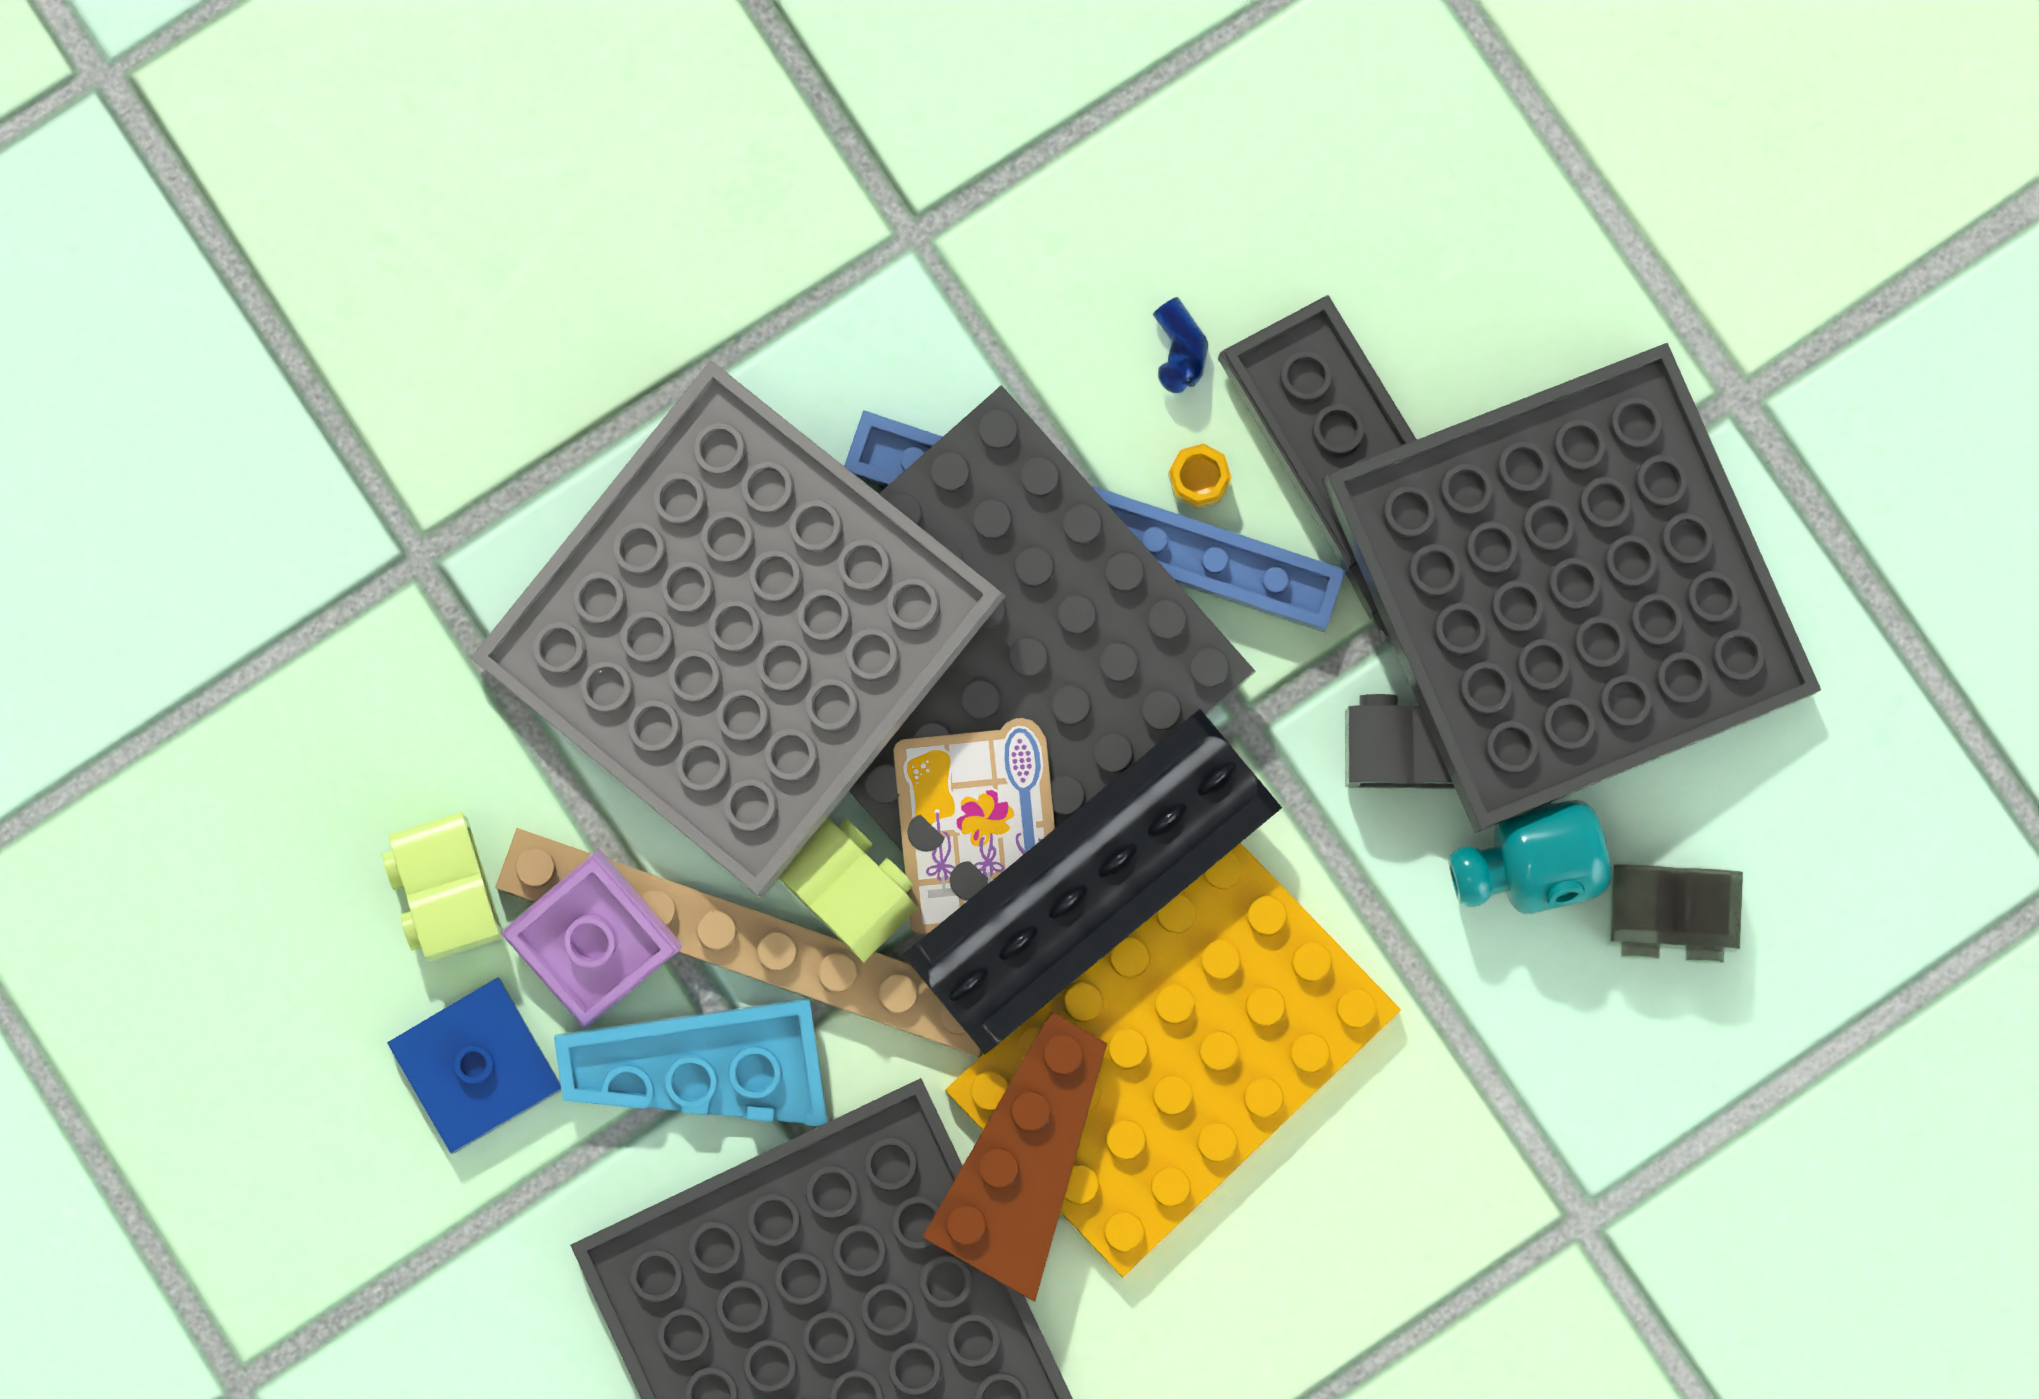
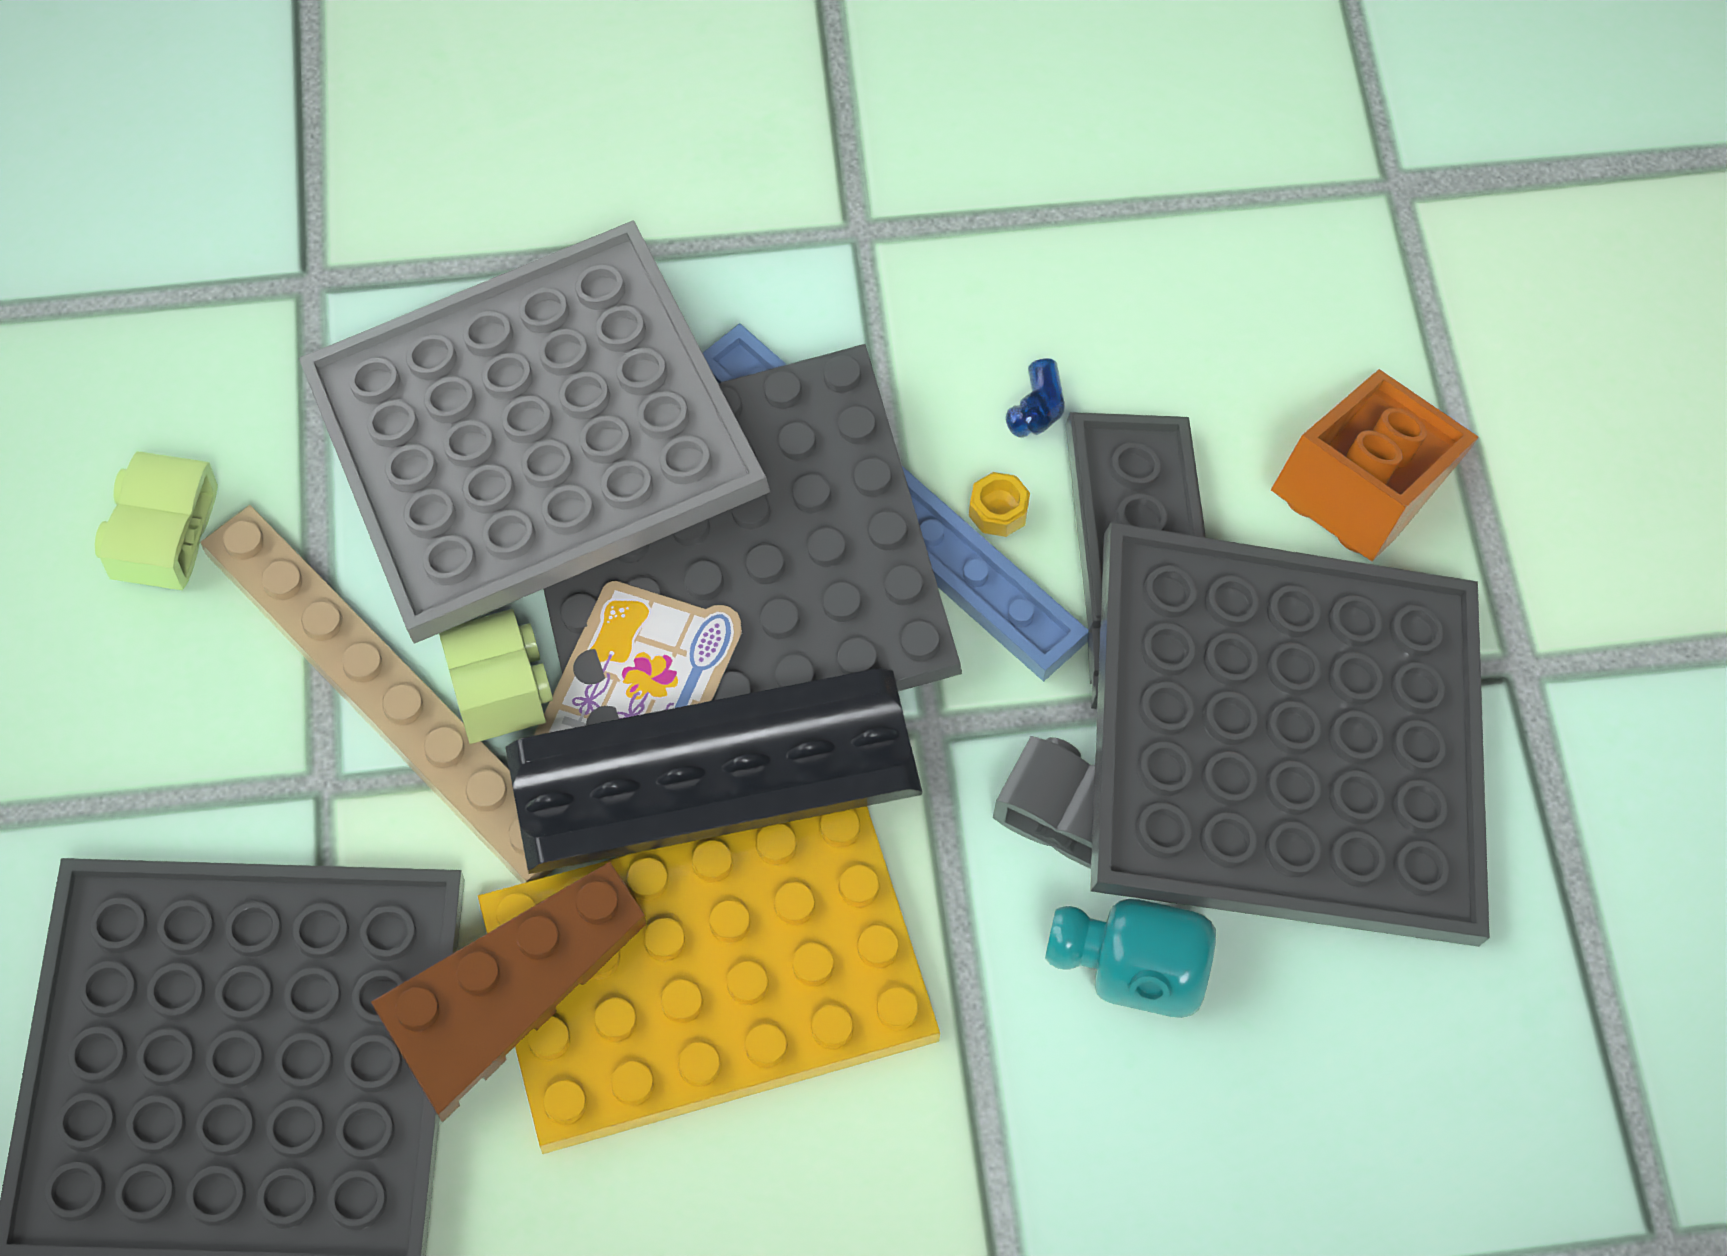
camera: 25 degrees right, 20 degrees down
blue plate [387,977,562,1154] -> none
lavender tile [500,848,683,1029] -> none
medium azure wing [554,998,828,1127] -> none
clear smoke brick [1607,864,1743,963] -> none
none -> orange slope [1271,369,1479,562]

